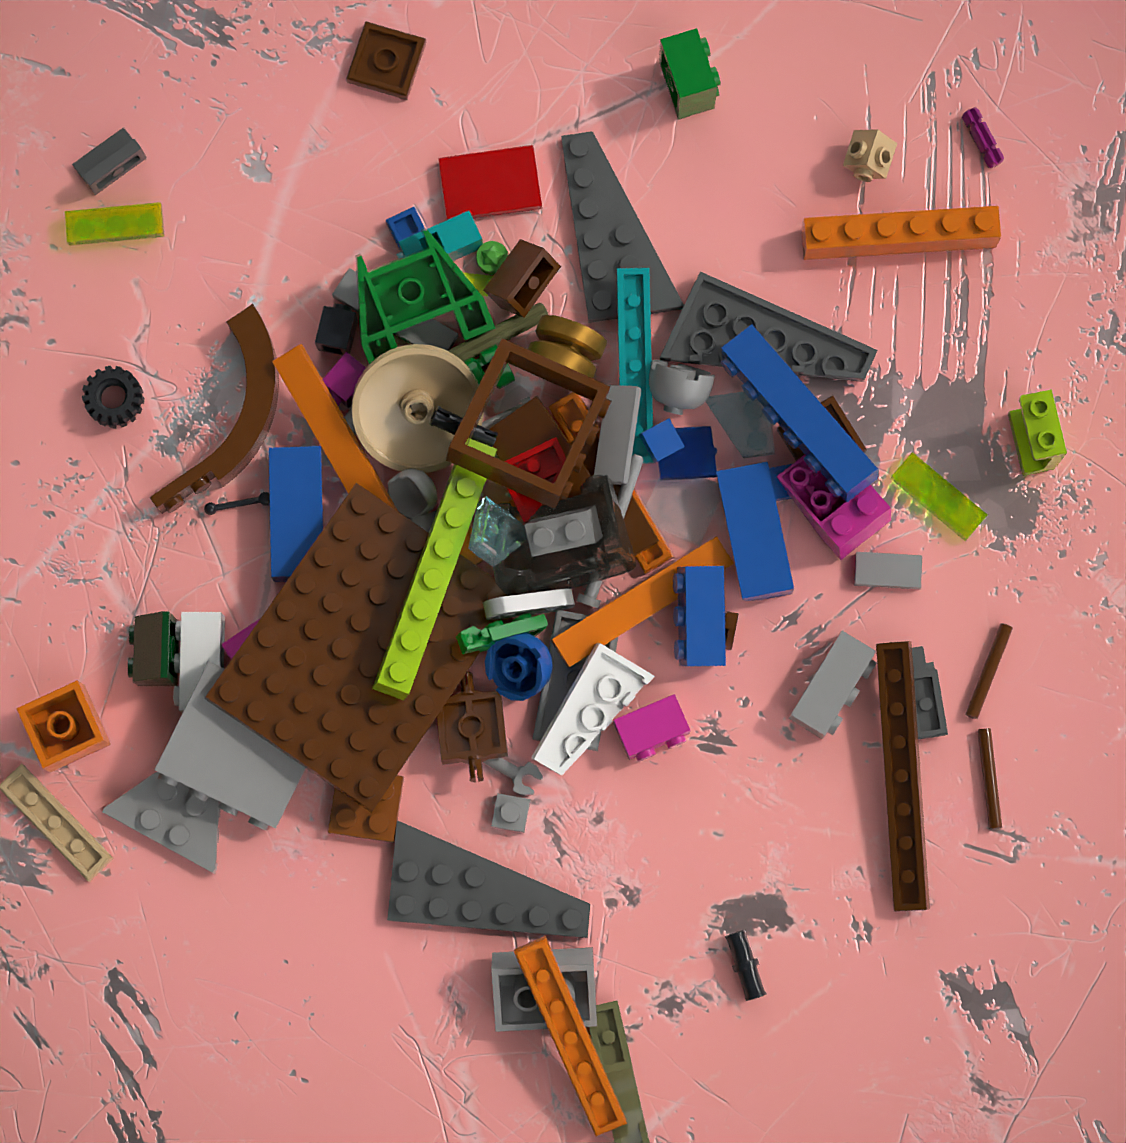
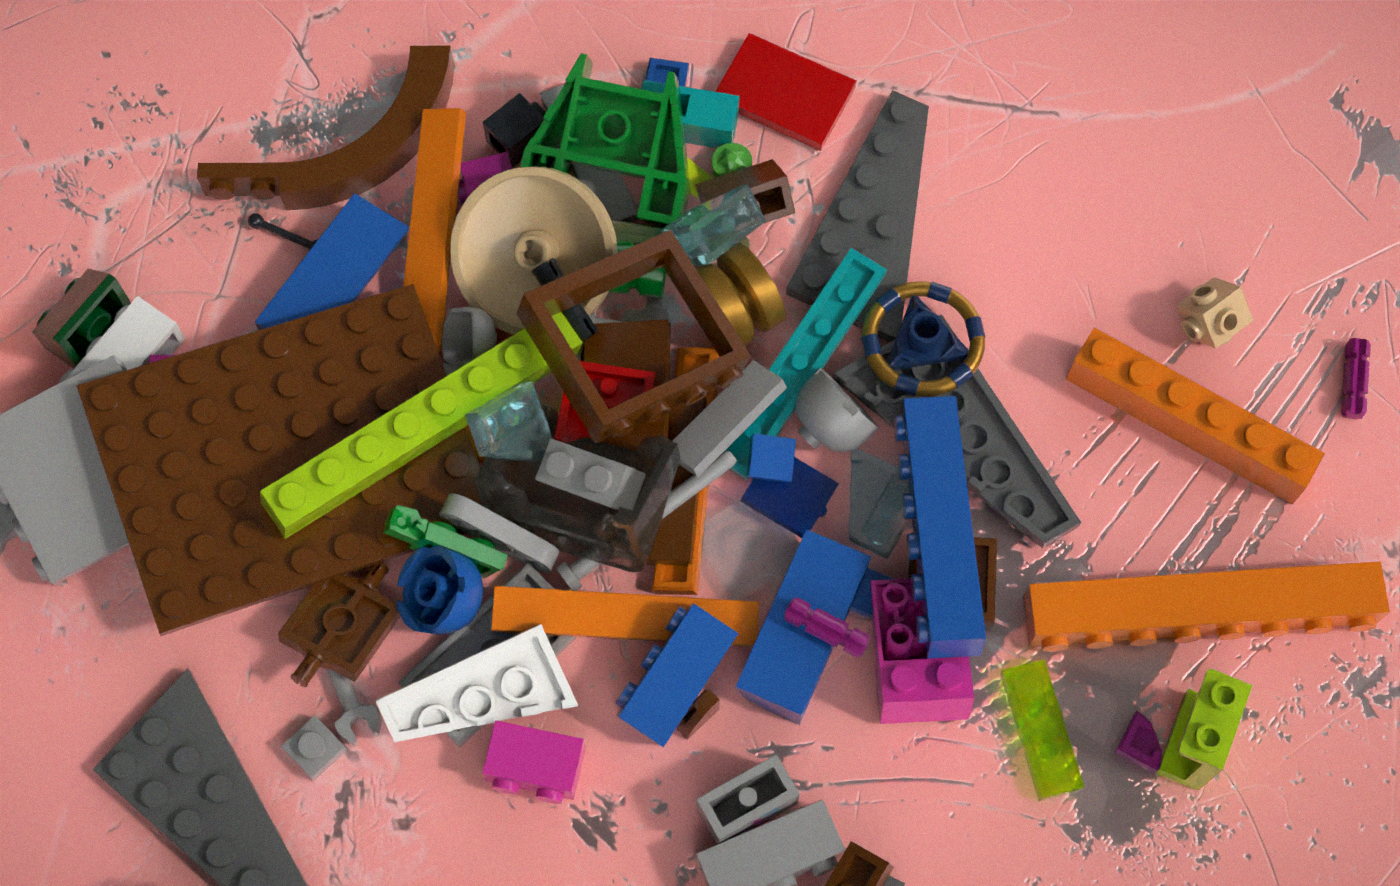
camera: 30 degrees right, 10 degrees down
black tyre [82,366,145,428] -> none
dark orange plate [328,775,404,843] -> none
green brick [659,28,721,120] -> none
light grey tile [854,552,922,590] -> none
none -> clear light blue slope [661,184,766,266]
none -> light grey brick [696,754,800,845]
none -> magenta axle [784,598,870,658]
none -> dark blue piece [861,281,986,397]
none -> orange brick [1023,561,1390,652]
none -> magenta tile [1115,711,1162,774]

